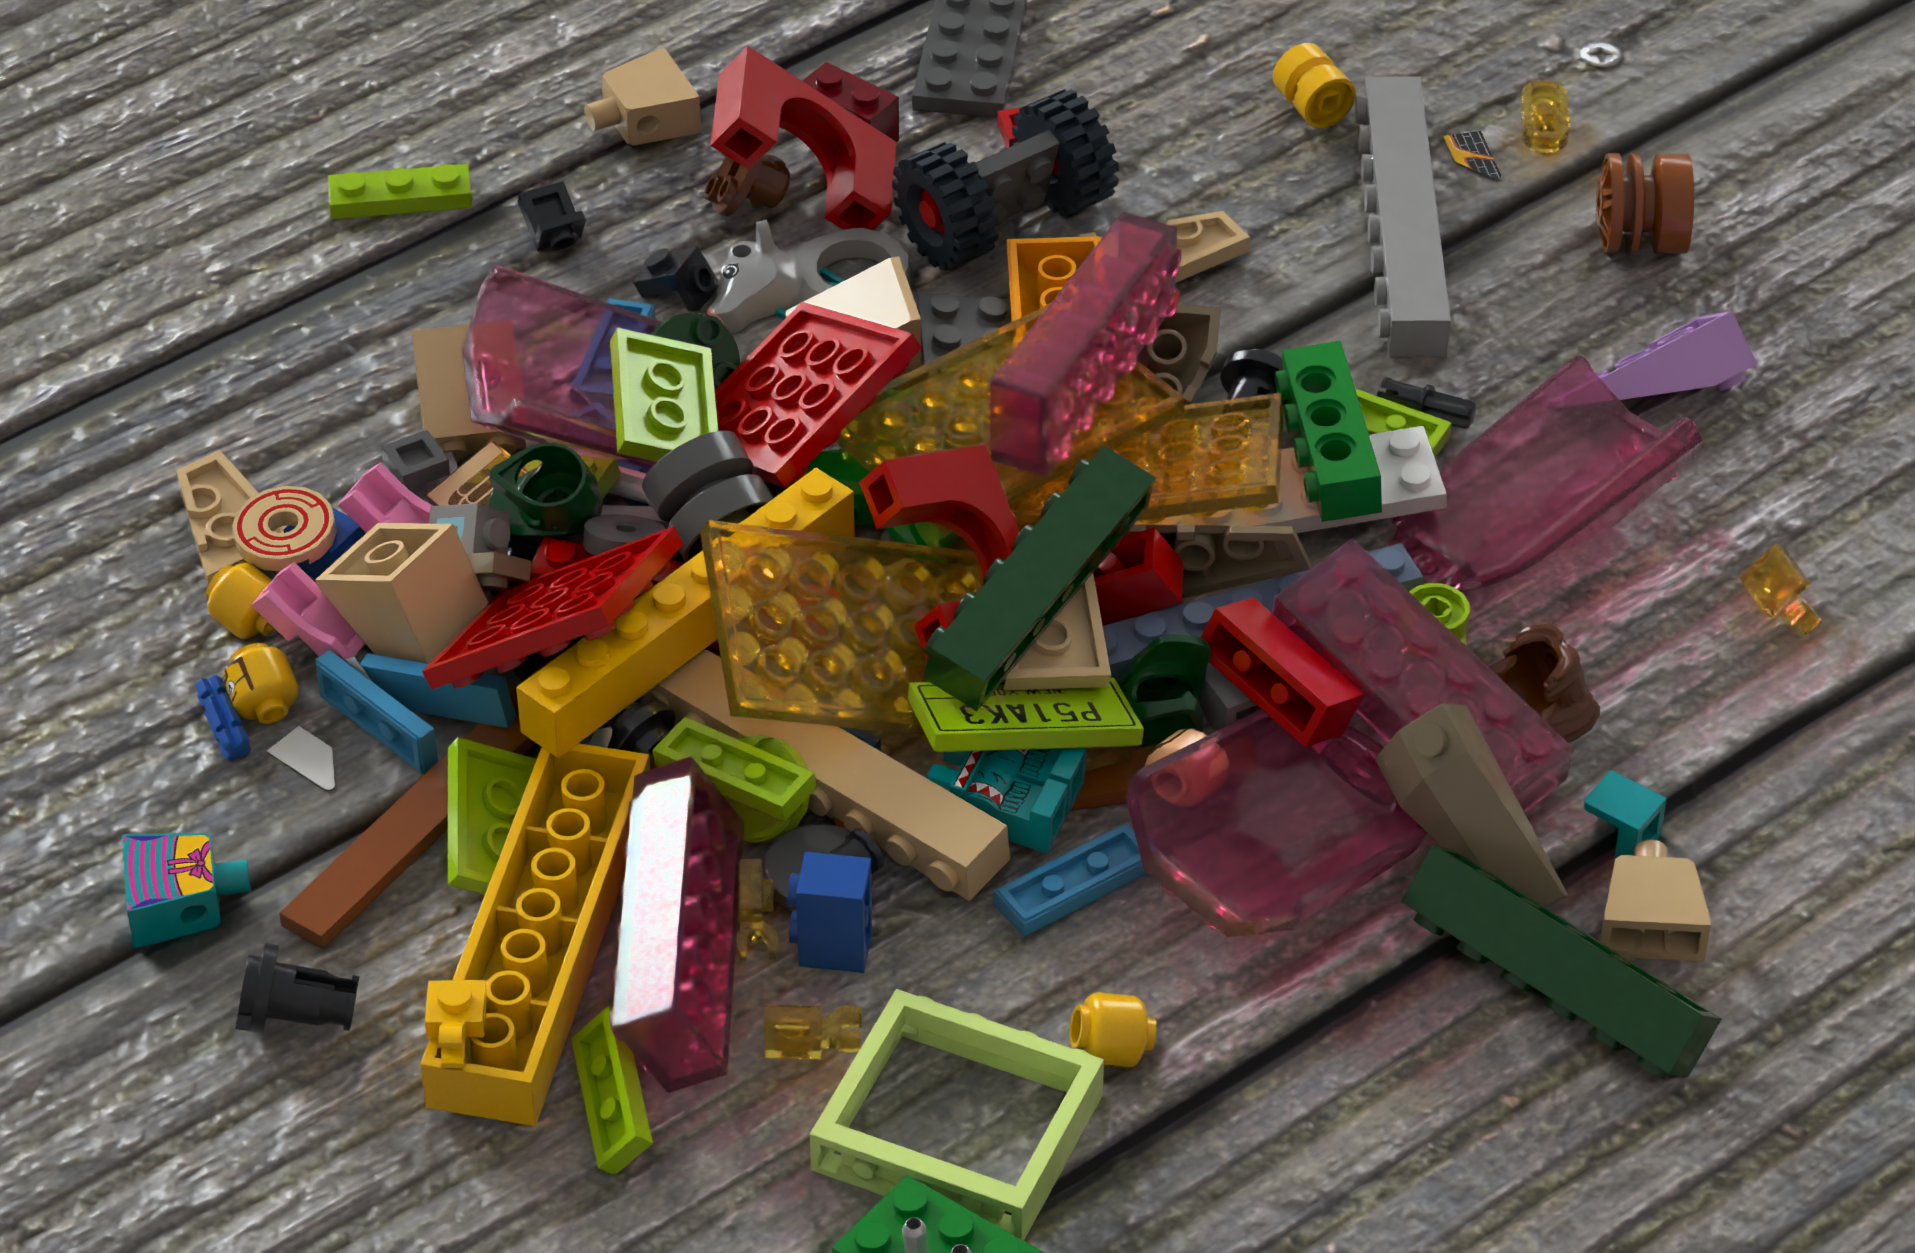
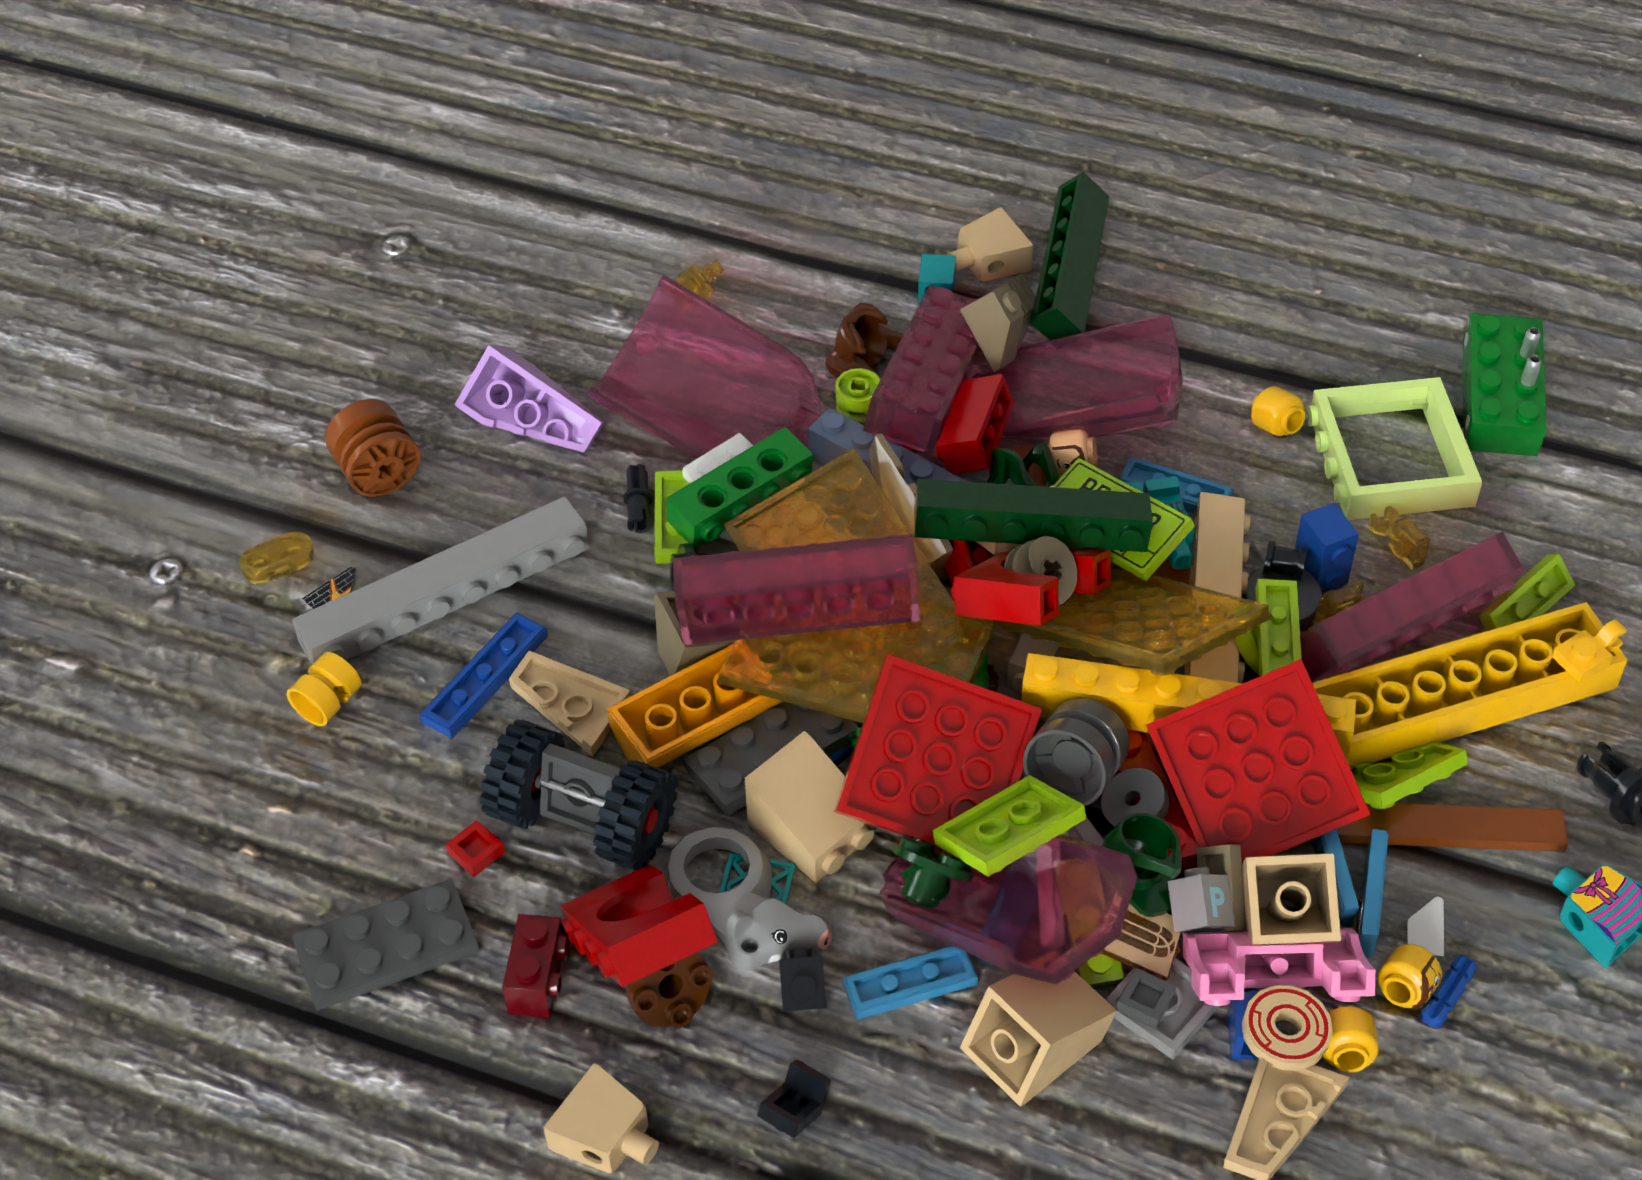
camera: 120 degrees left, 5 degrees up
none -> blue tile [420,612,548,739]
none -> dark tan piece [1004,536,1077,605]

